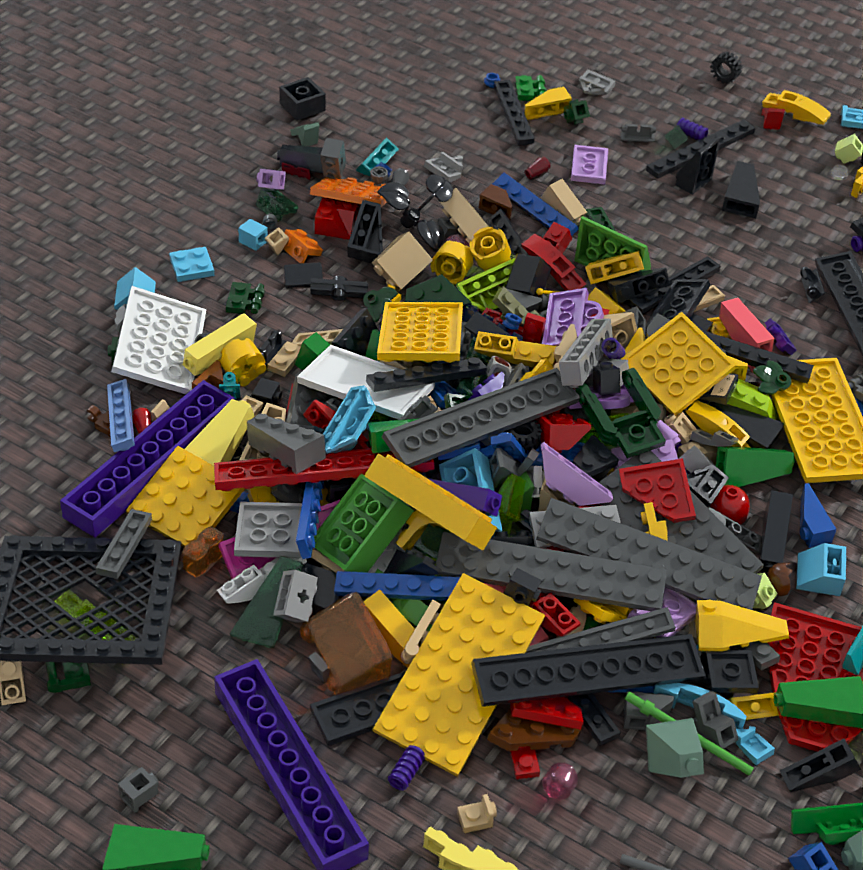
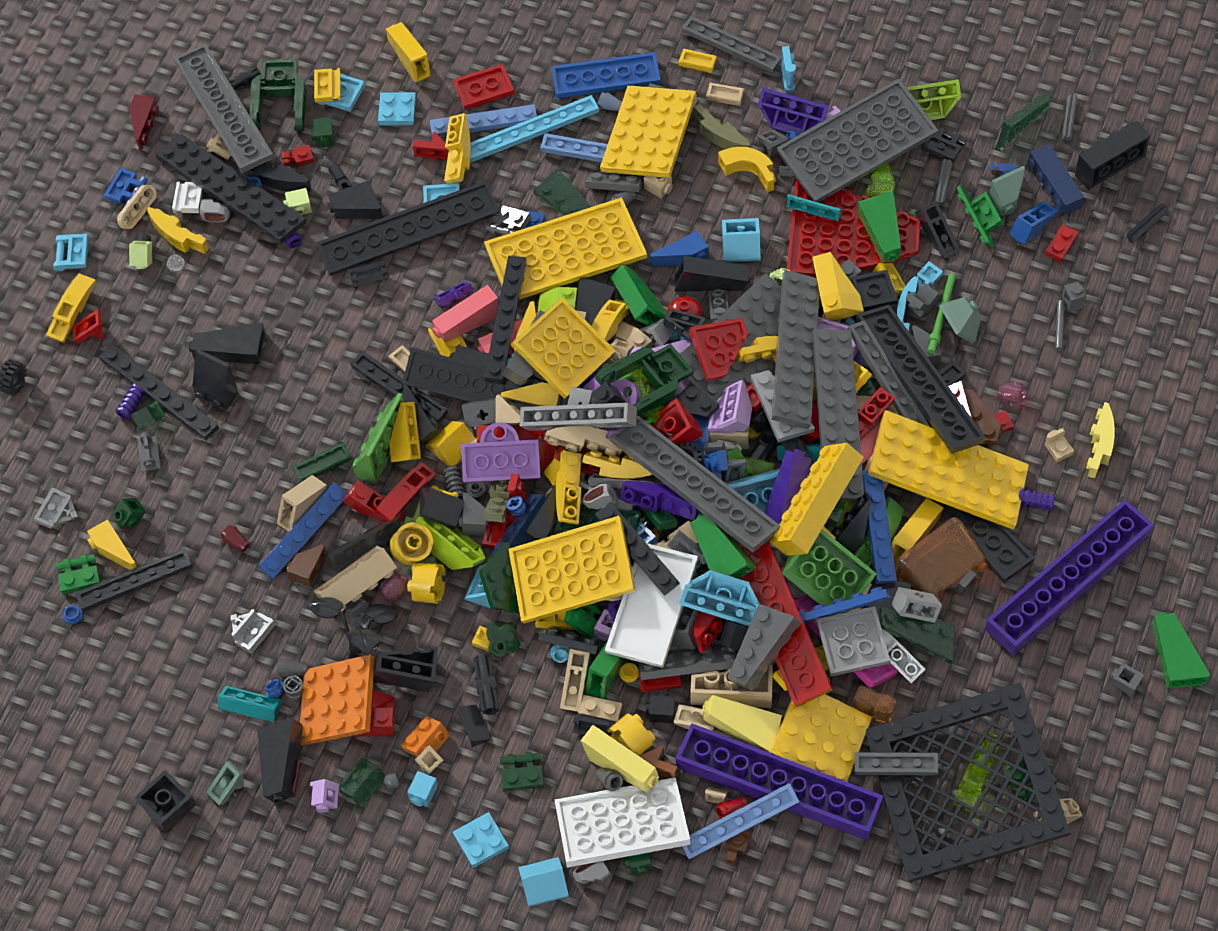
camera: 95 degrees left, 15 degrees up
teal hinge [219,372,241,400] -> none
dark grey brick [321,138,346,179] -> none
tan slope [372,231,433,291] -> none
tan plate [401,600,441,664] -> none
black brick [503,568,542,606] -> none
lavender tile [571,145,608,185] -> none
dark purple piece [601,338,626,359] -> none
dark grey slope [690,429,739,447] -> none
dark green plate [753,360,791,394] -> none
reddish brown hair [767,563,792,596] -> none

